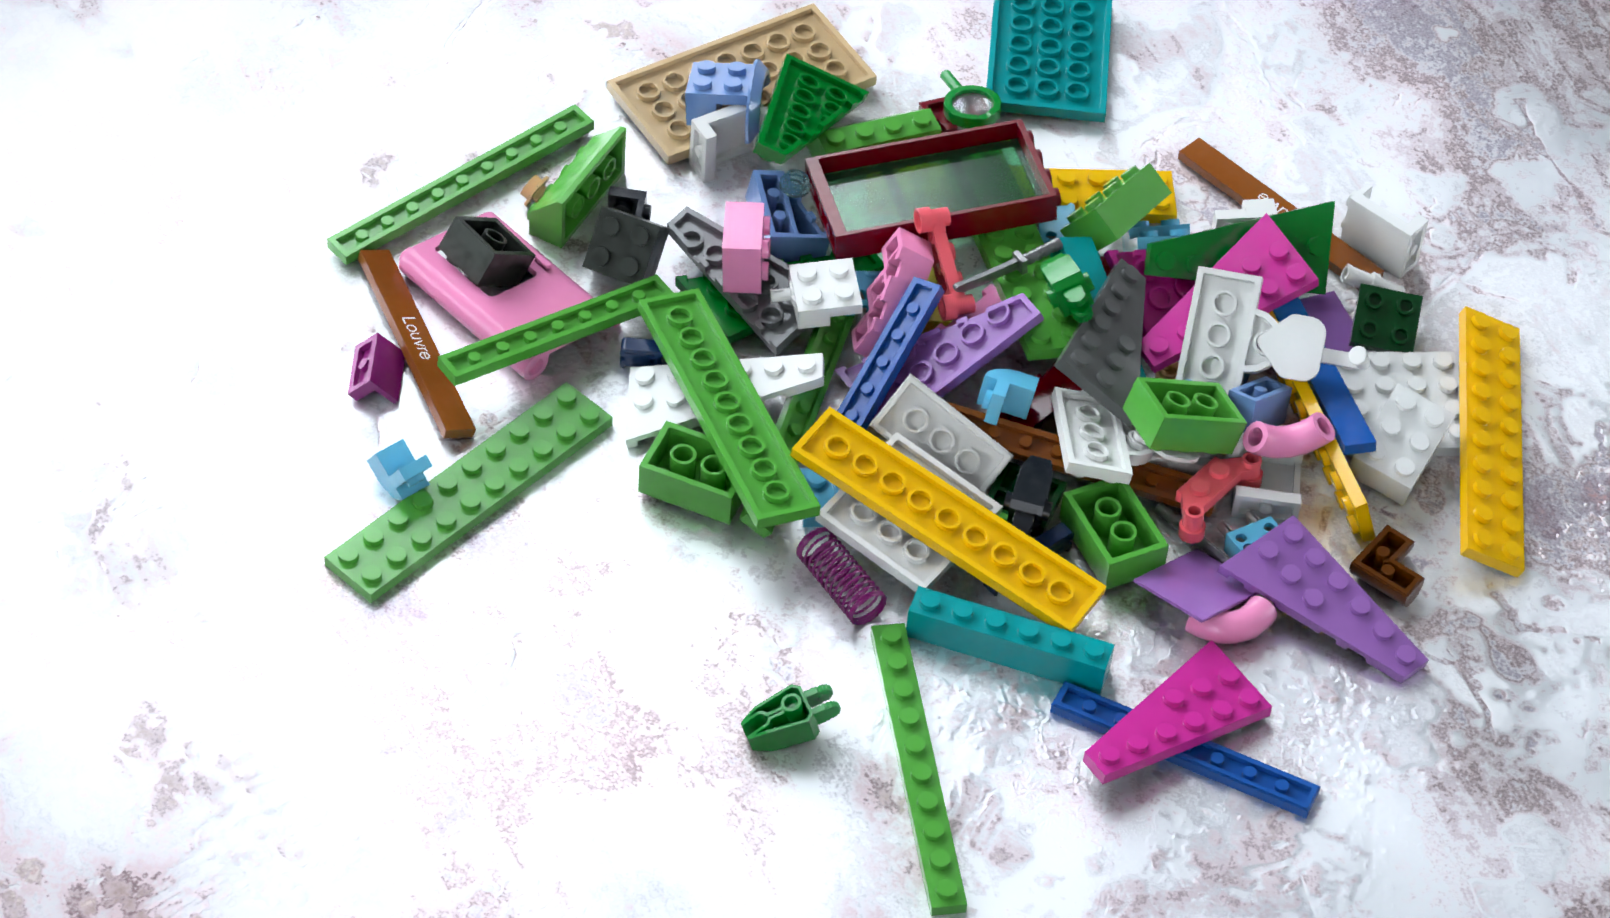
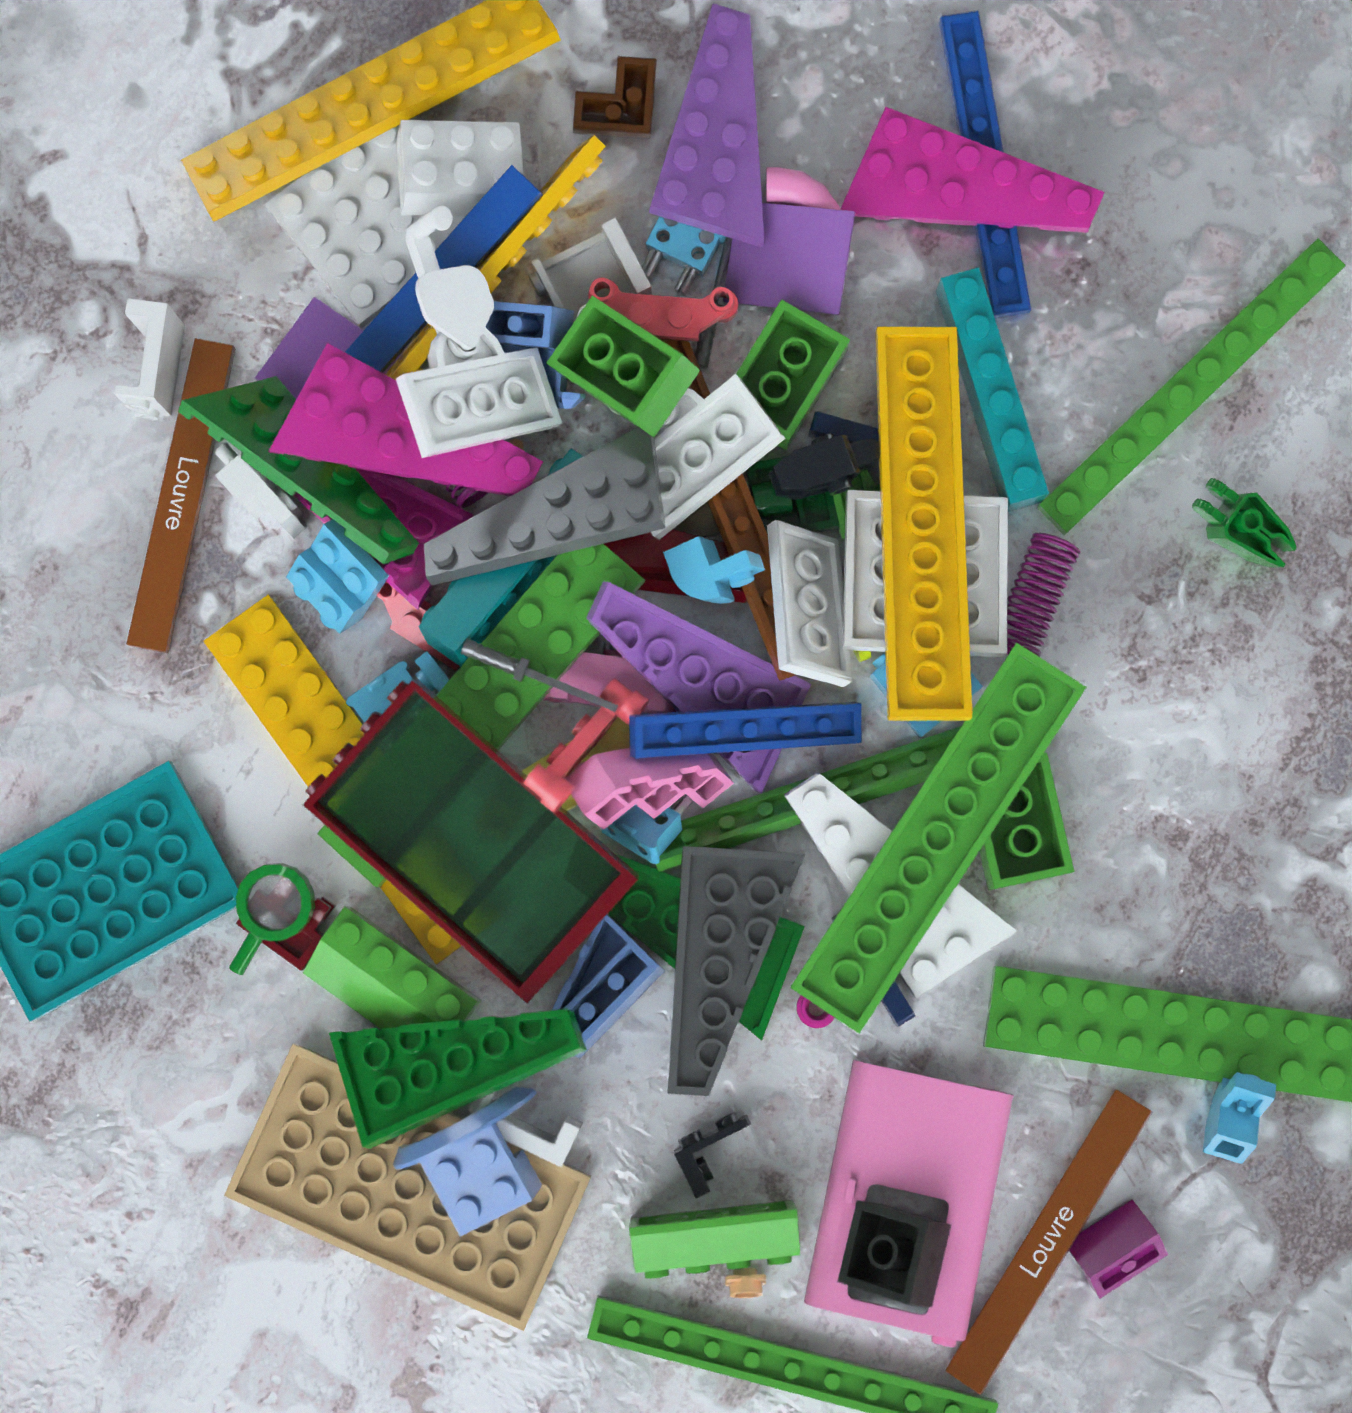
camera: 120 degrees left, 35 degrees up
bright green plate [437,274,674,386] -> none
pearl dark grey brick [582,206,670,284] -> none
bright pink brick [722,201,771,294] -> none
white plate [770,258,863,329] -> none
clear light blue plate [779,169,811,198] -> none
green hinge [1040,253,1095,323] -> none
bright green brick [1060,163,1172,251] -> none
bright pink cylinder [1243,412,1335,458] -> none
white pin [1340,264,1405,292] -> none
dark green plate [1348,283,1423,352] -> none

